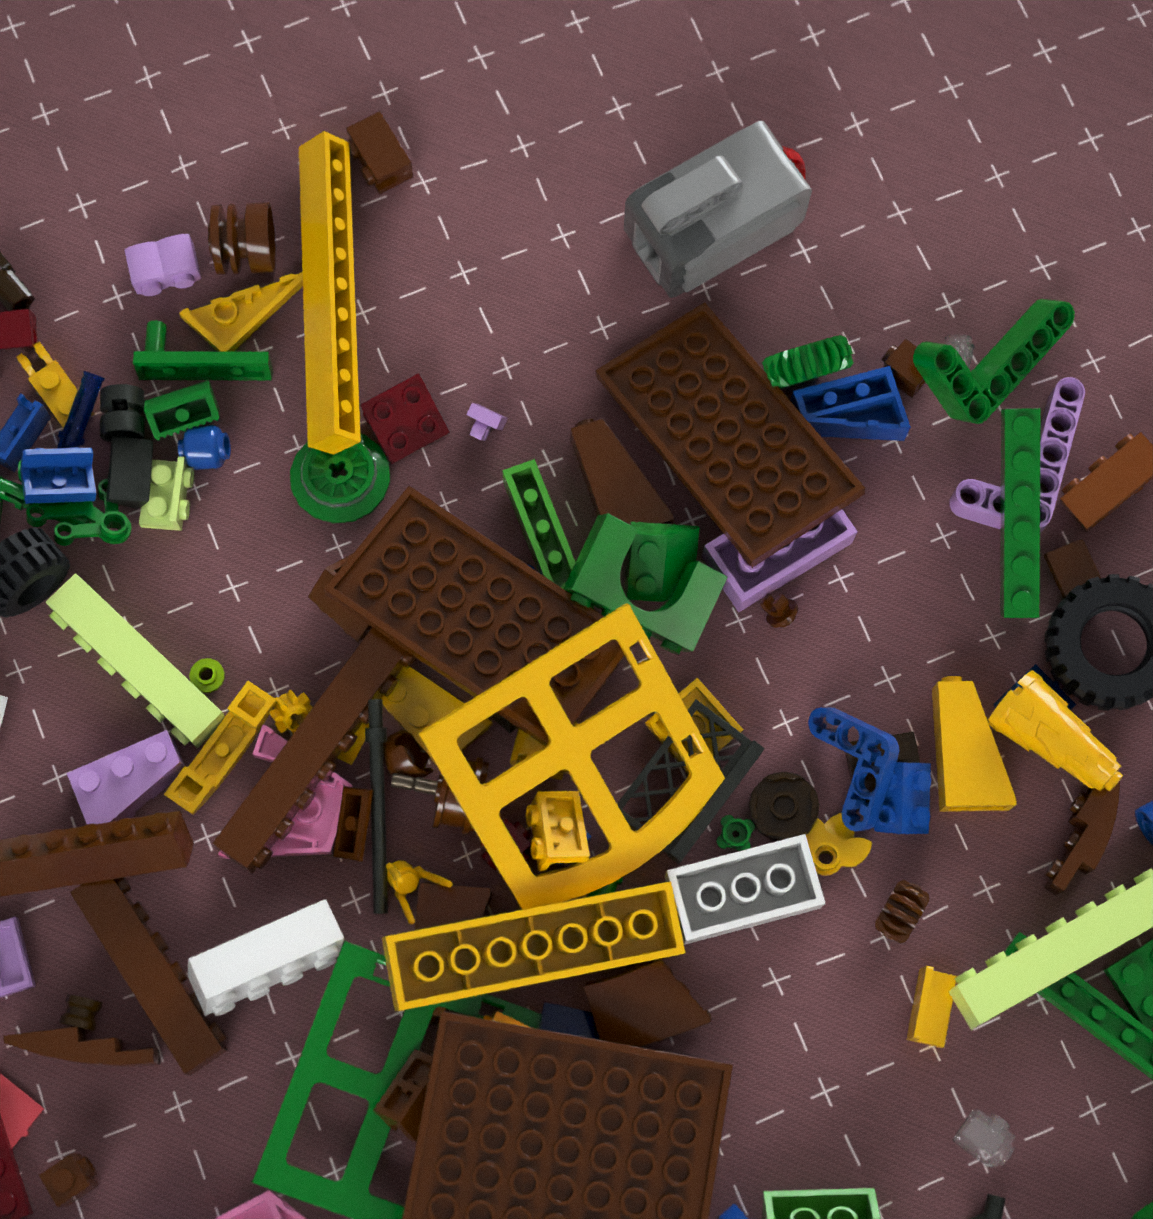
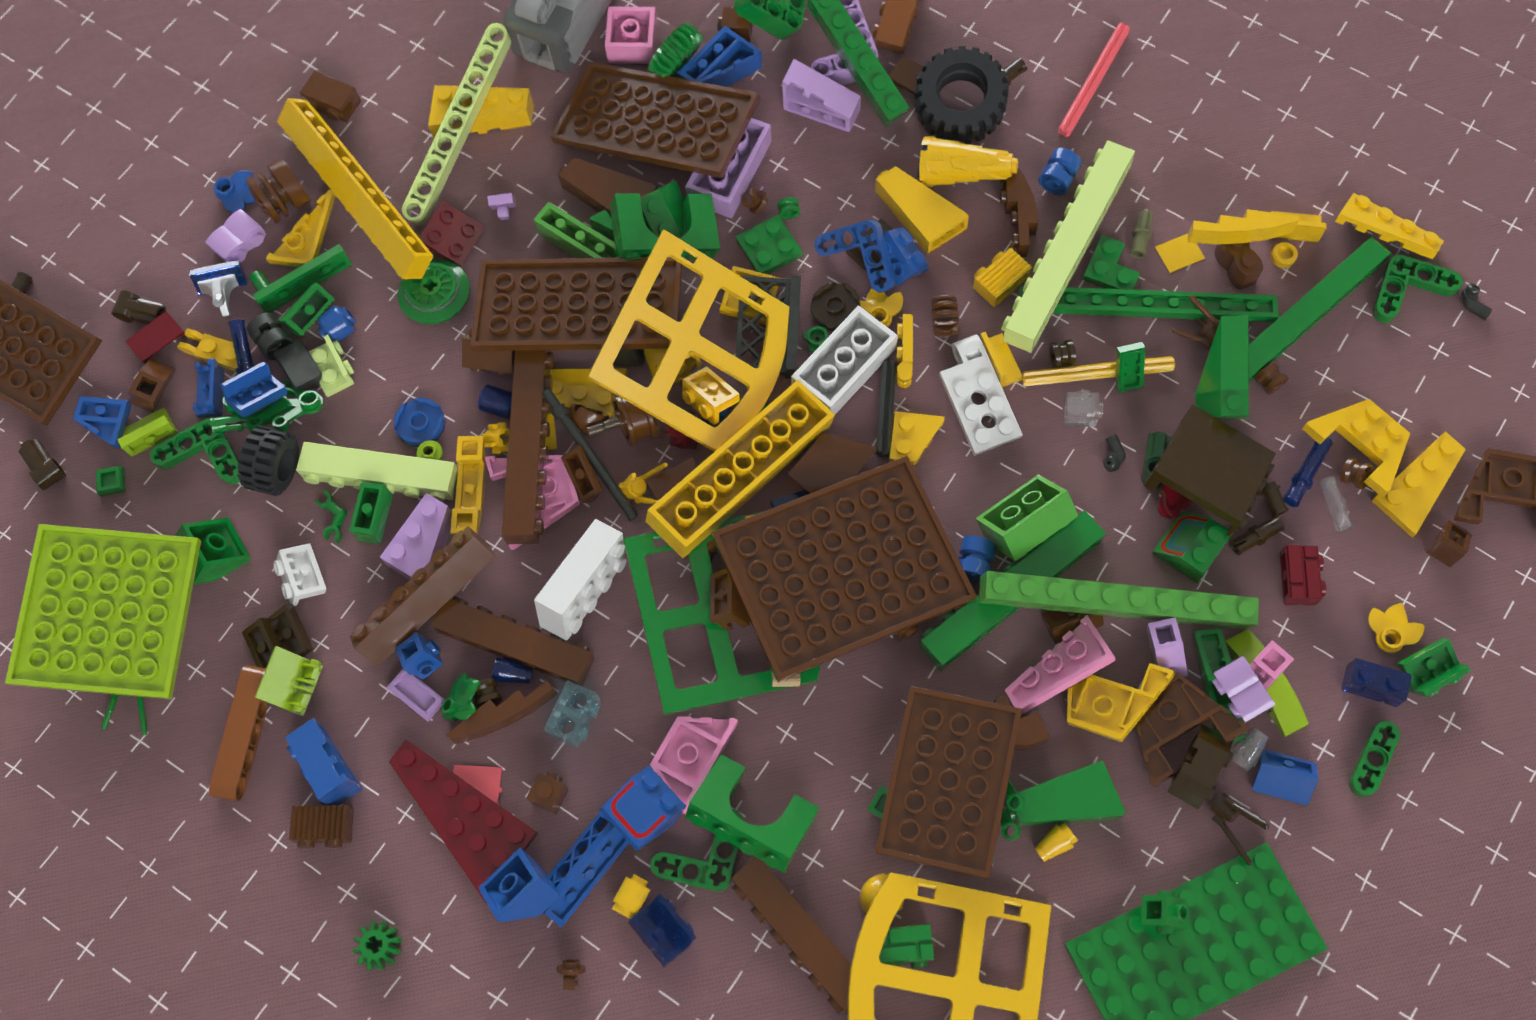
camera: 25 degrees left, 5 degrees down
none -> piece [189,259,248,317]
none -> blue plate [214,170,256,213]
none -> green arm [315,491,347,543]
none -> green brick [348,482,393,544]
none -> blue tile [393,398,446,447]
none -> blue brick [395,632,443,680]
none -> yellowish green beam [402,23,511,226]
none -> yellow wedge [428,85,534,139]
none -> green plate [441,673,481,721]
none -> clear blue piece [478,384,512,420]
none -> clear blue cone [491,656,533,684]
none -> clear light blue brick [543,680,601,748]
none -> green slope [589,210,615,241]
none -> bright pink brick [605,7,658,64]
none -> green plate [735,214,803,275]
none -> green bush [777,197,801,220]
none -> lavender wedge [782,59,861,133]
none -> pearl dark grey axle [876,360,897,457]
none -> yellow wing [889,411,945,465]
none -> yellow hinge [896,314,913,389]
none -> white hinge [939,334,1023,456]
none -> yellow brick [973,248,1032,307]
none -> yellow axle [1022,356,1175,386]
none -> dark brown wheel [1049,339,1076,368]
none -> green plate [1116,342,1145,393]

